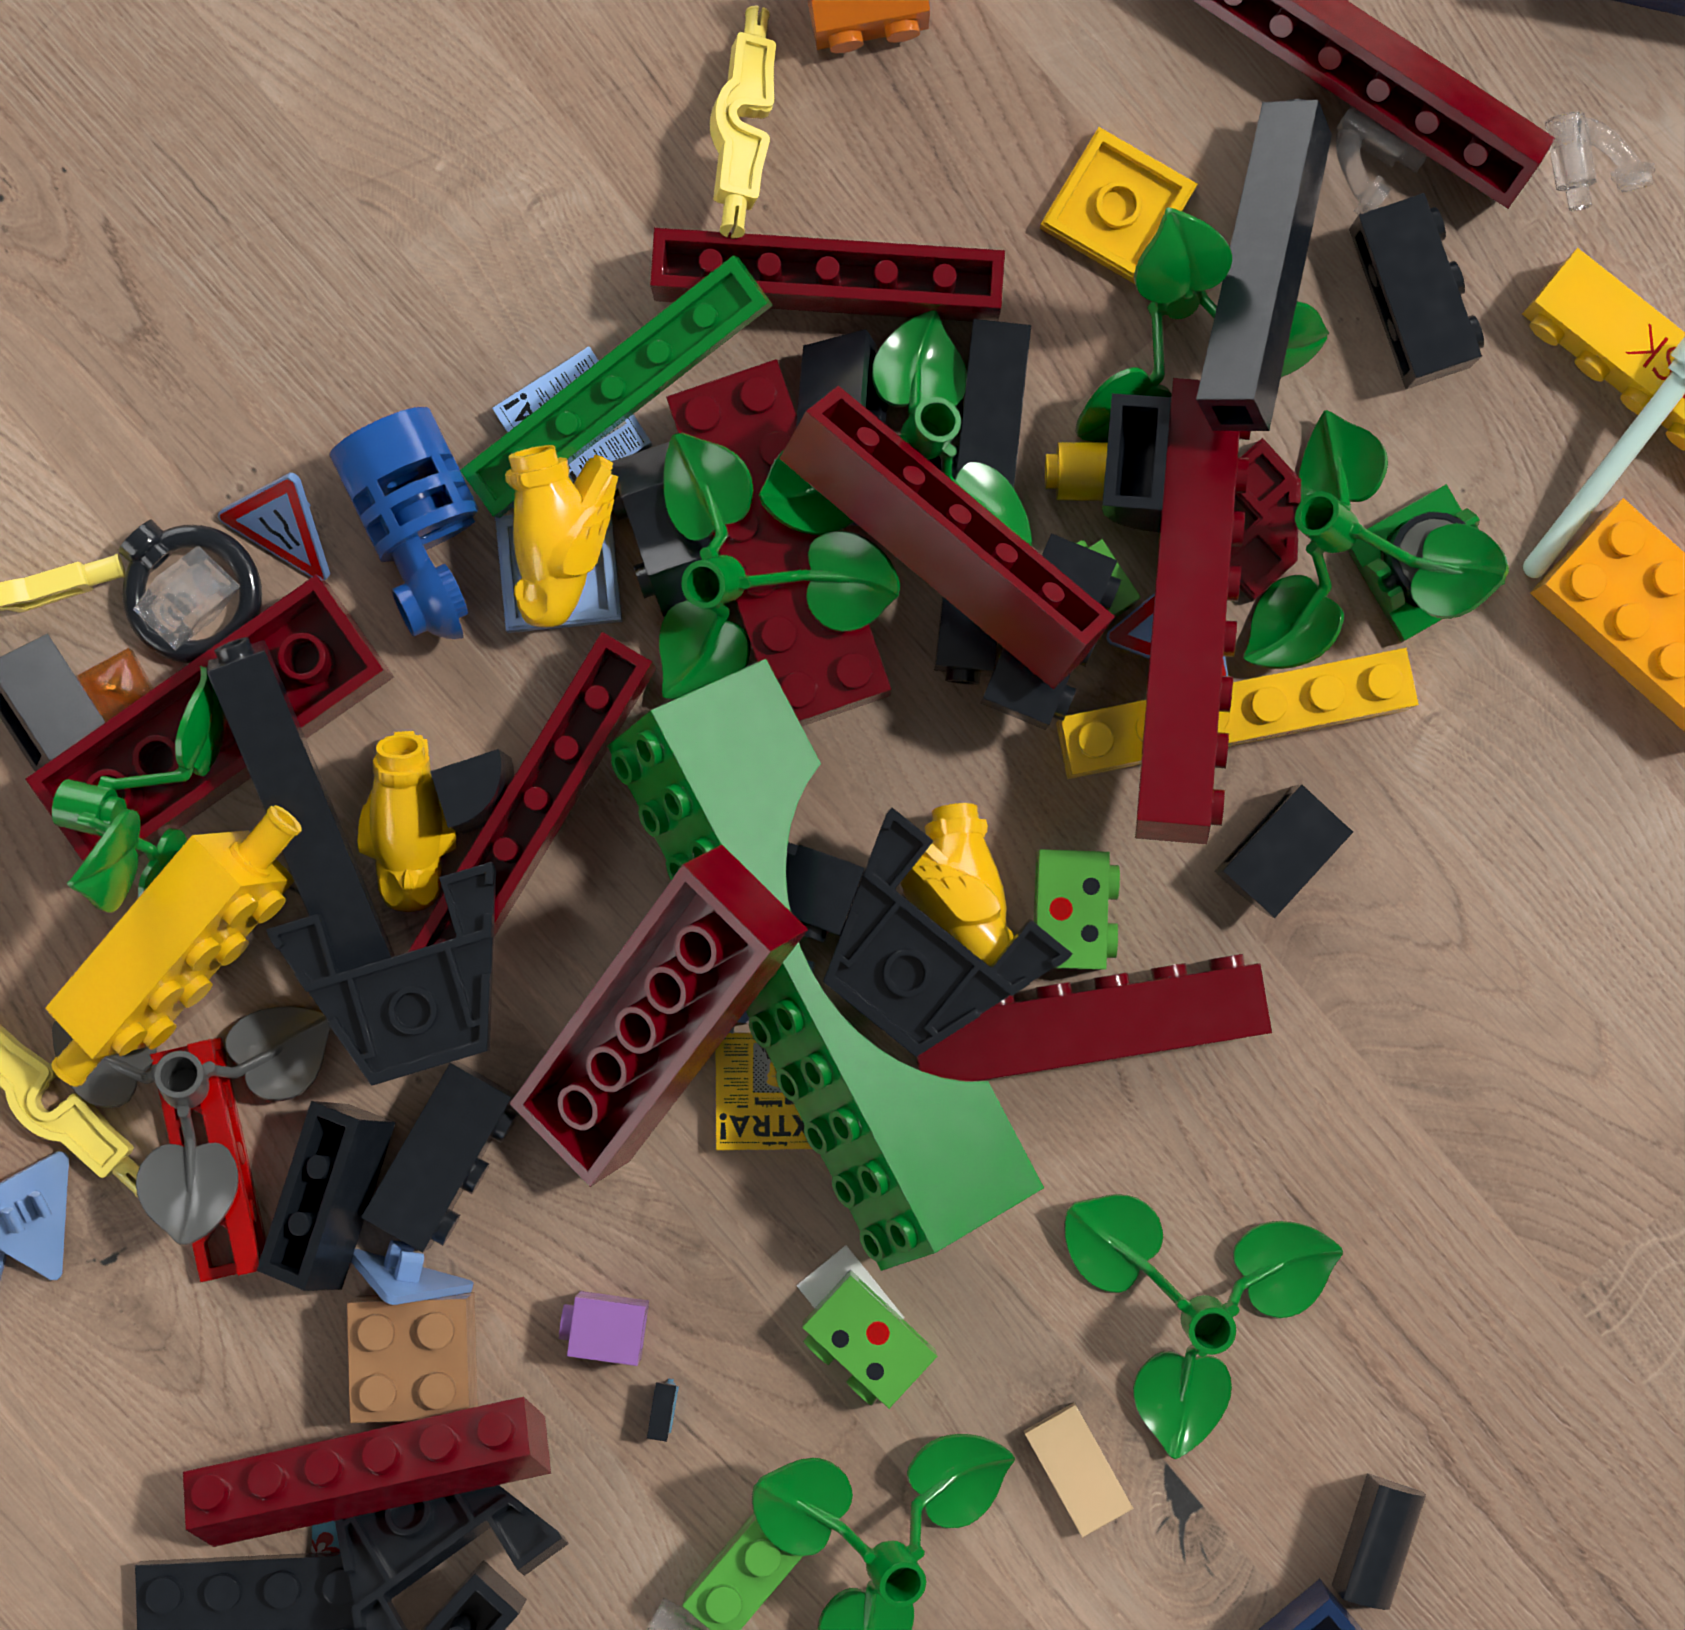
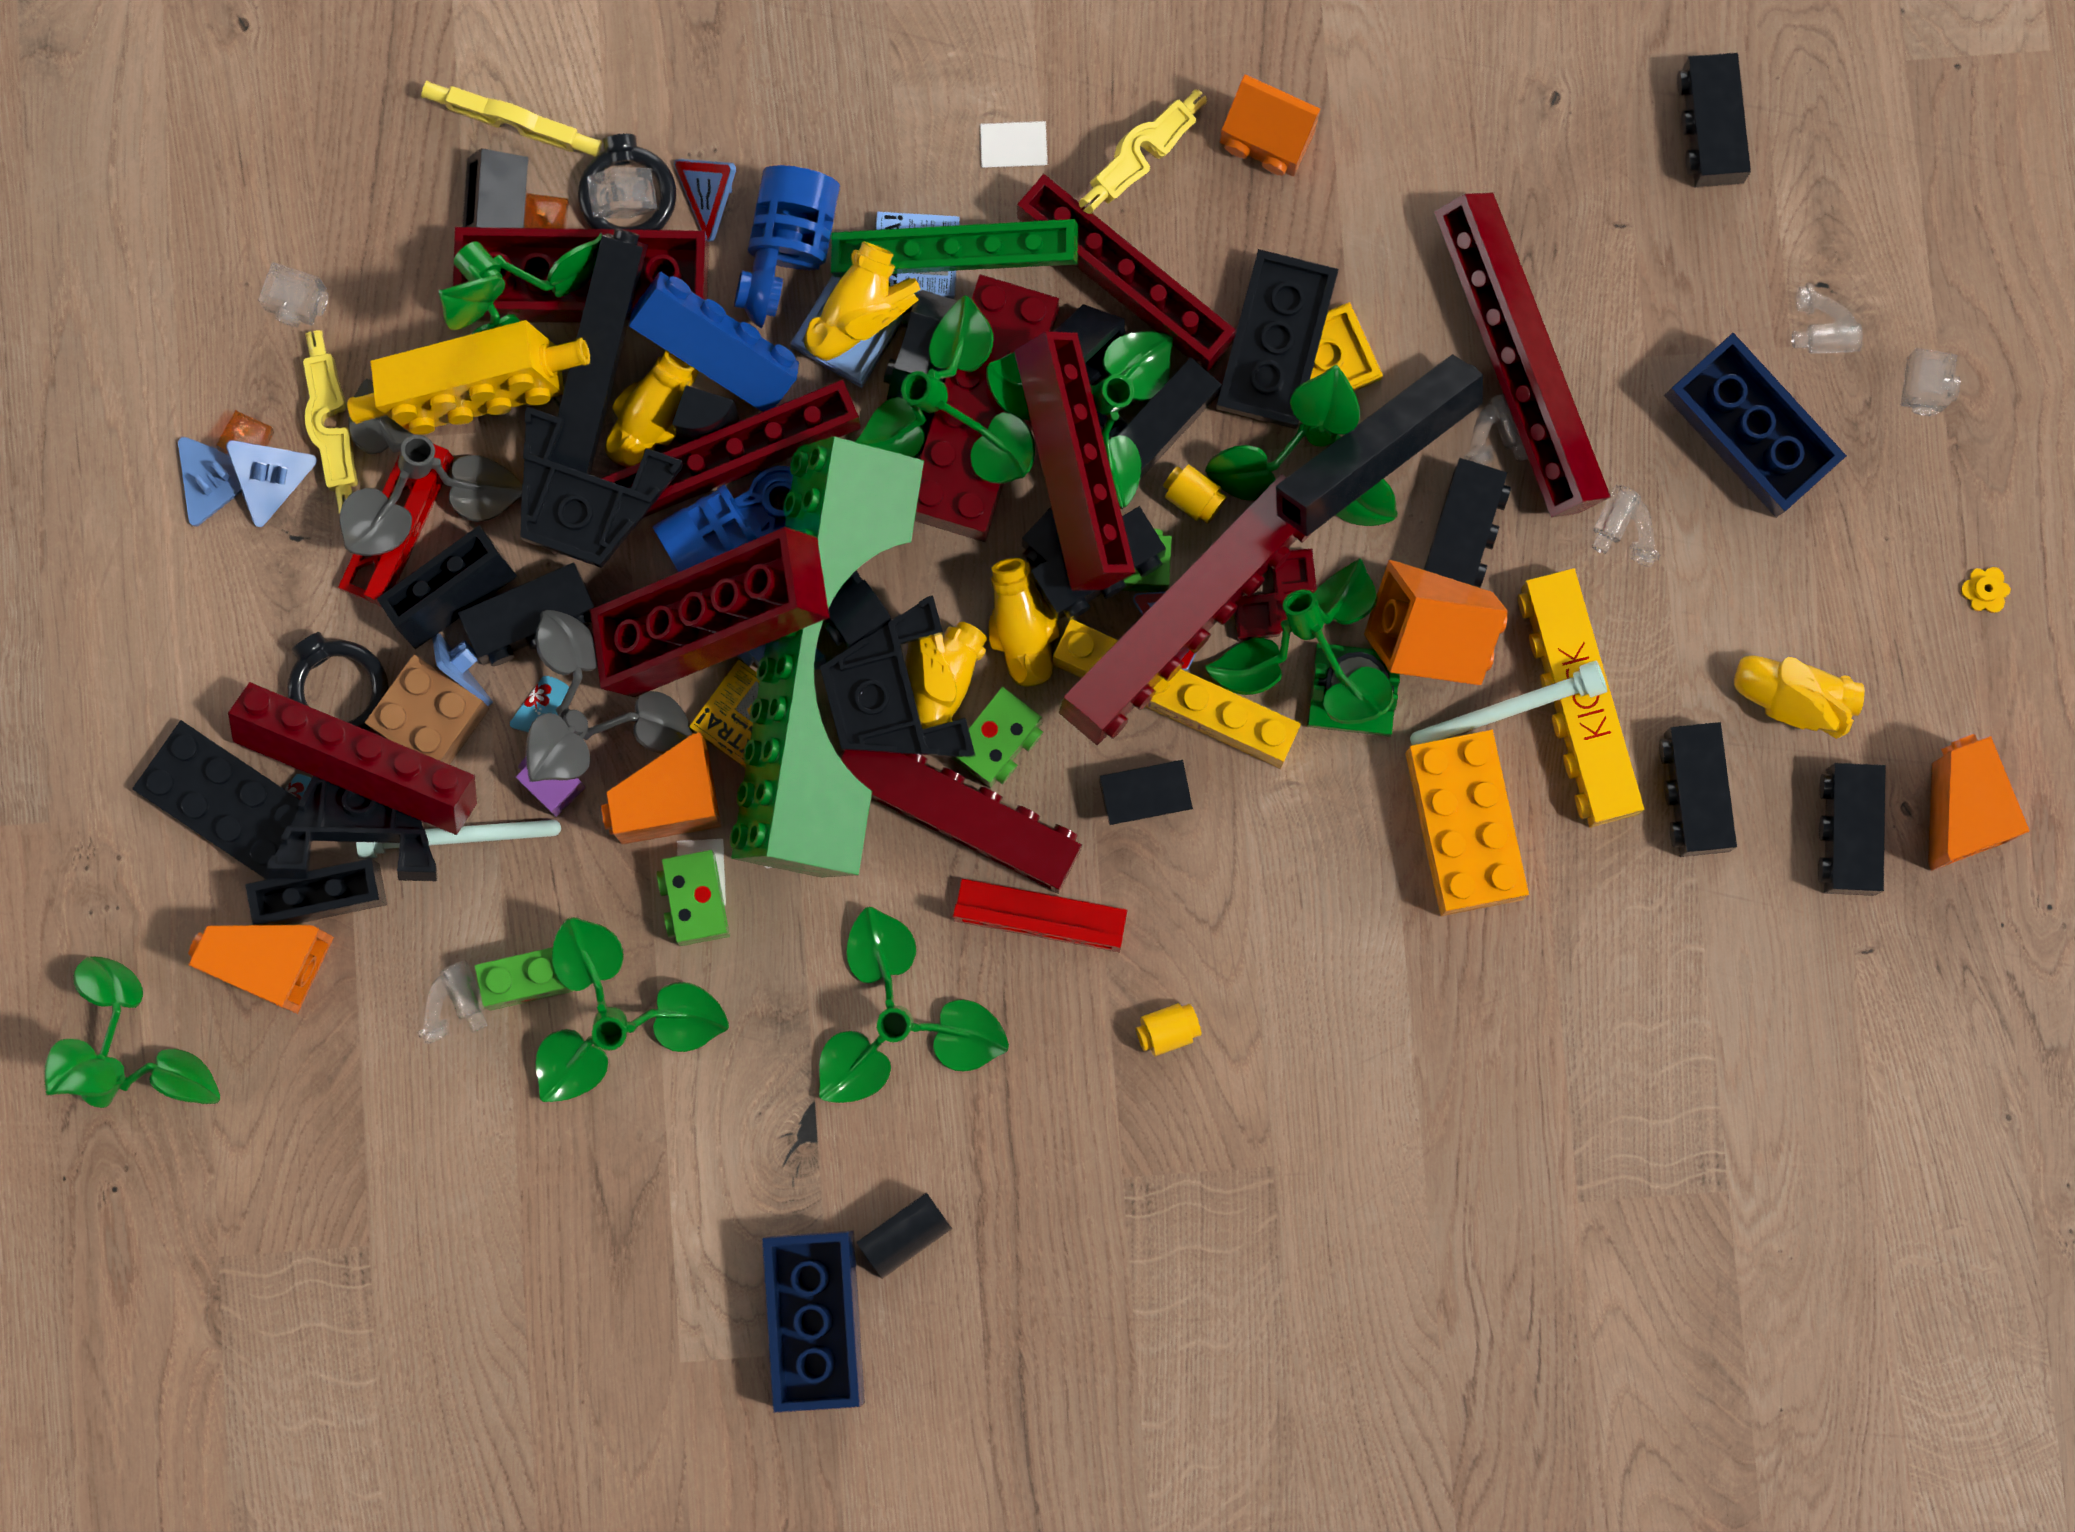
camera: 35 degrees right, 5 degrees down
black piece [647,1378,679,1442] -> none
tan tile [1024,1402,1134,1538] -> none
black brick [1102,393,1171,533] -> none
none -> black piece [287,632,389,730]
none -> light aqua piece [356,819,561,859]
none -> medium azure sticker [510,676,569,732]
none -> dark grey plant [526,610,693,782]
none -> orange slope [601,733,721,844]
none -> blue brick [629,272,799,412]
none -> blue cylinder [652,466,793,572]
none -> red fence [953,879,1128,953]
none -> white sticker [980,121,1047,168]
none -> yellow animal [989,558,1059,687]
none -> yellow brick [1135,1003,1202,1057]
none -> black plate [1216,249,1339,429]
none -> orange slope [1364,560,1508,685]

